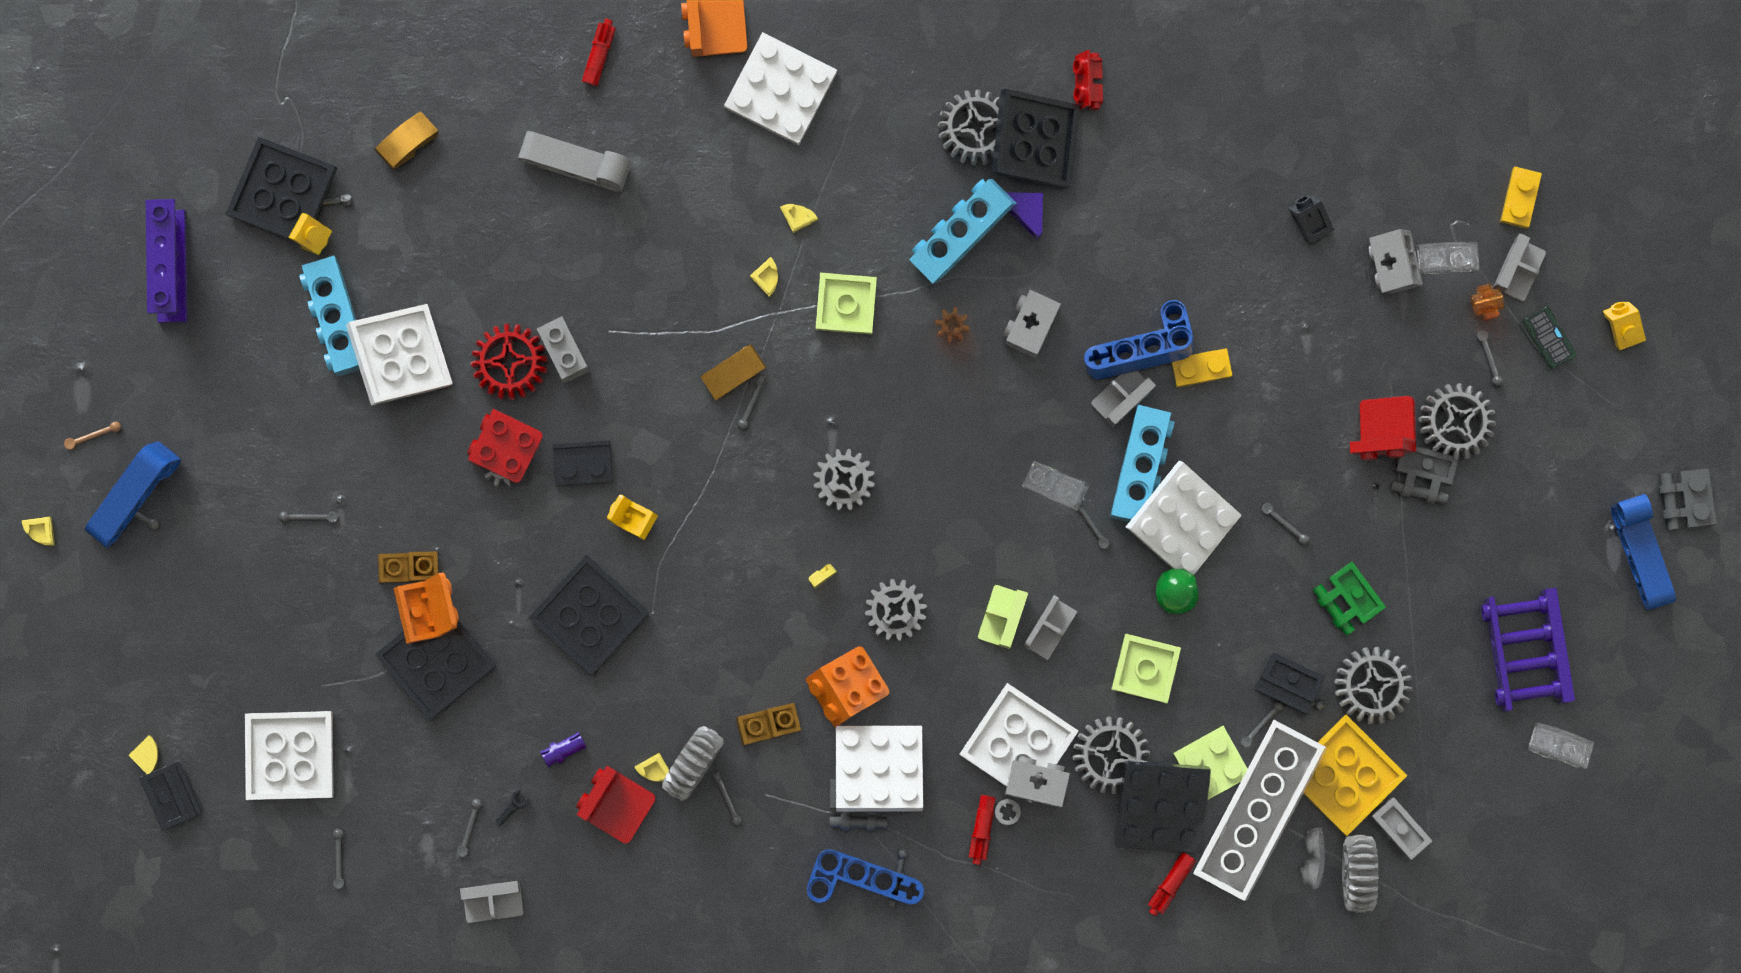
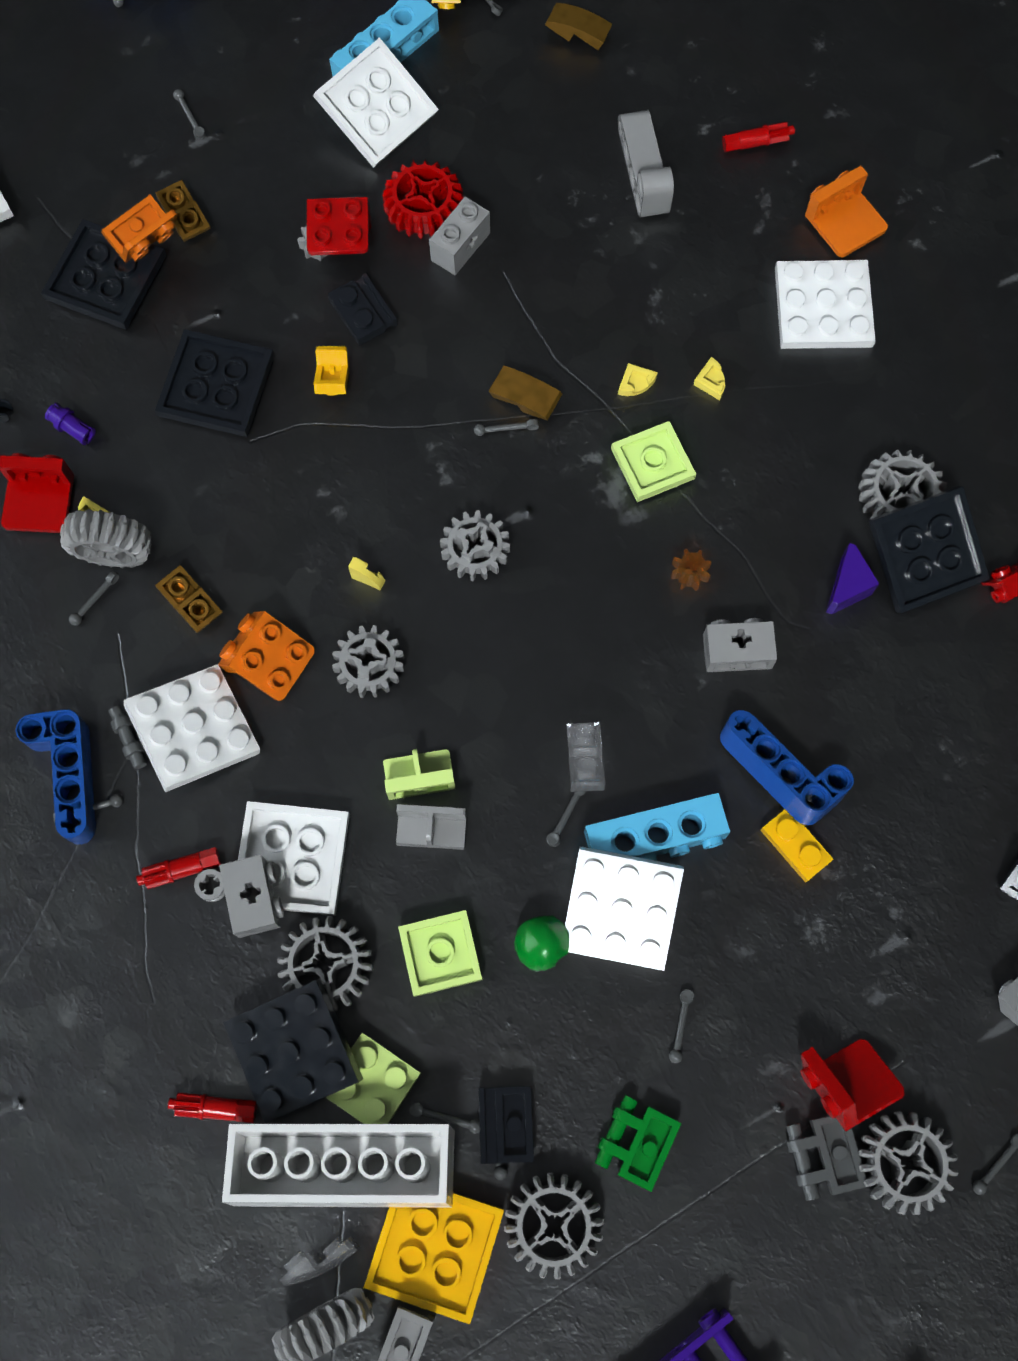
camera: 65 degrees right, 10 degrees down
medium azure brick [909,179,1017,284] -> none
light grey panel [1091,371,1156,428] -> none

